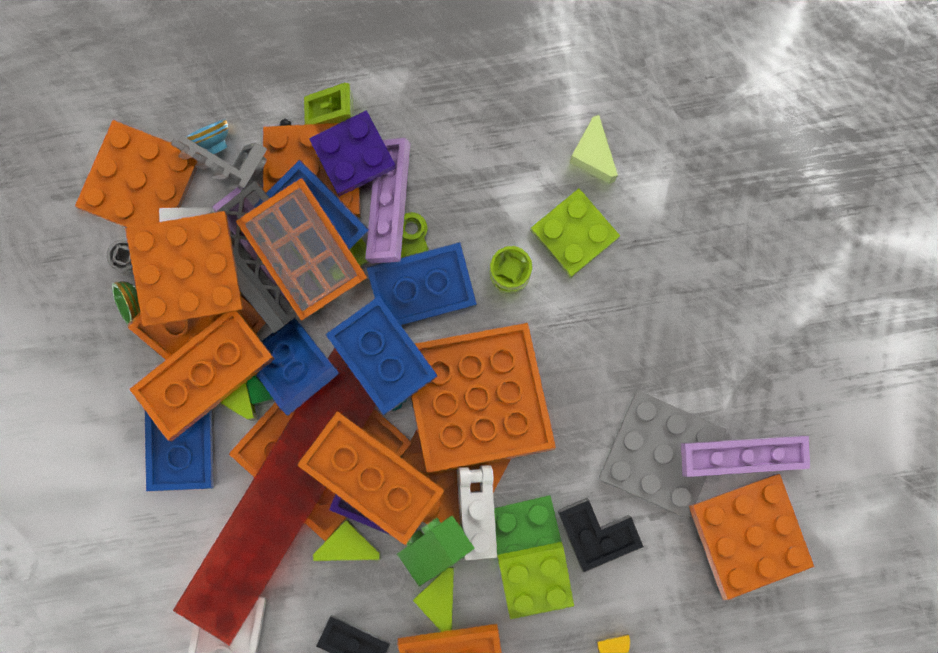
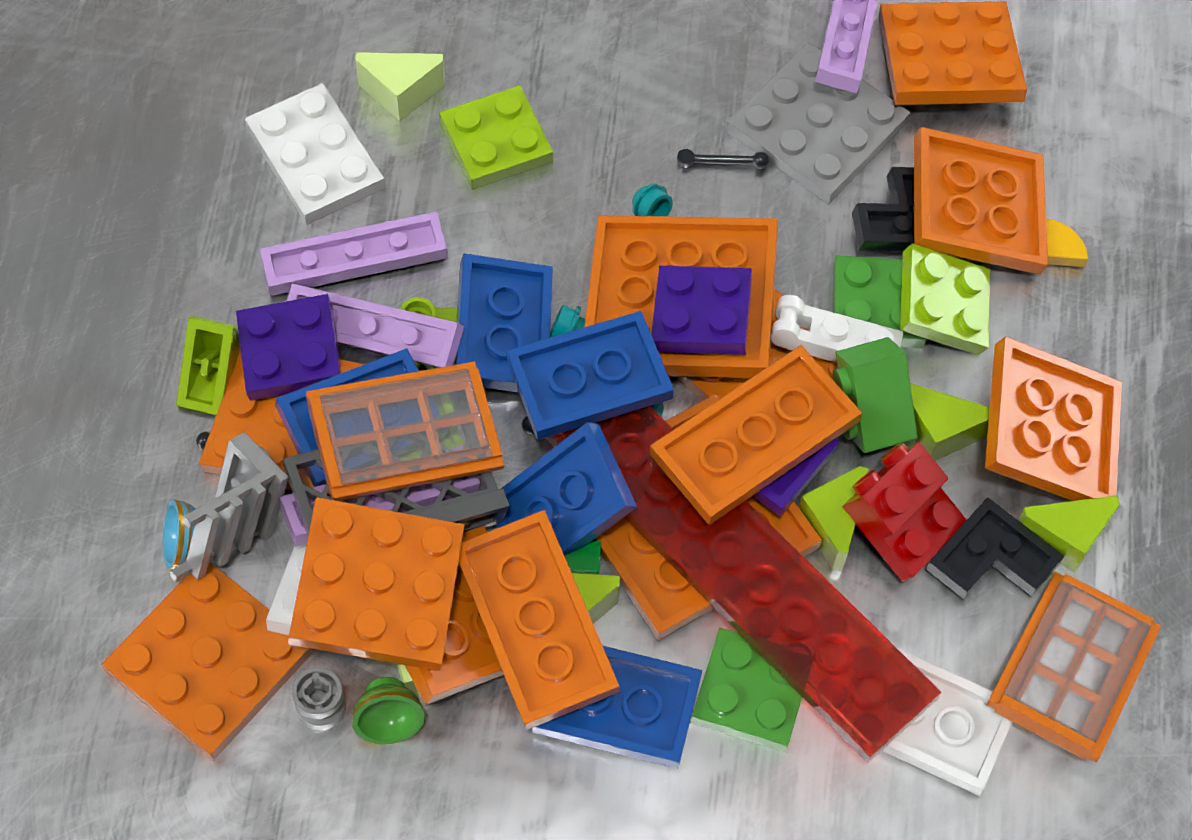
camera: 75 degrees left, 20 degrees down
lime wheel [489,246,532,294] -> none
none -> white plate [245,83,385,225]
none -> lavender plate [260,211,448,296]
none -> teal plate [550,305,585,337]
none -> teal plate [632,183,673,216]
none -> dark purple plate [651,265,752,355]
none -> black hinge [677,149,769,169]
none -> bright green plate [690,628,814,752]
none -> red plate [842,441,967,582]
none -> orange plate [914,127,1048,274]

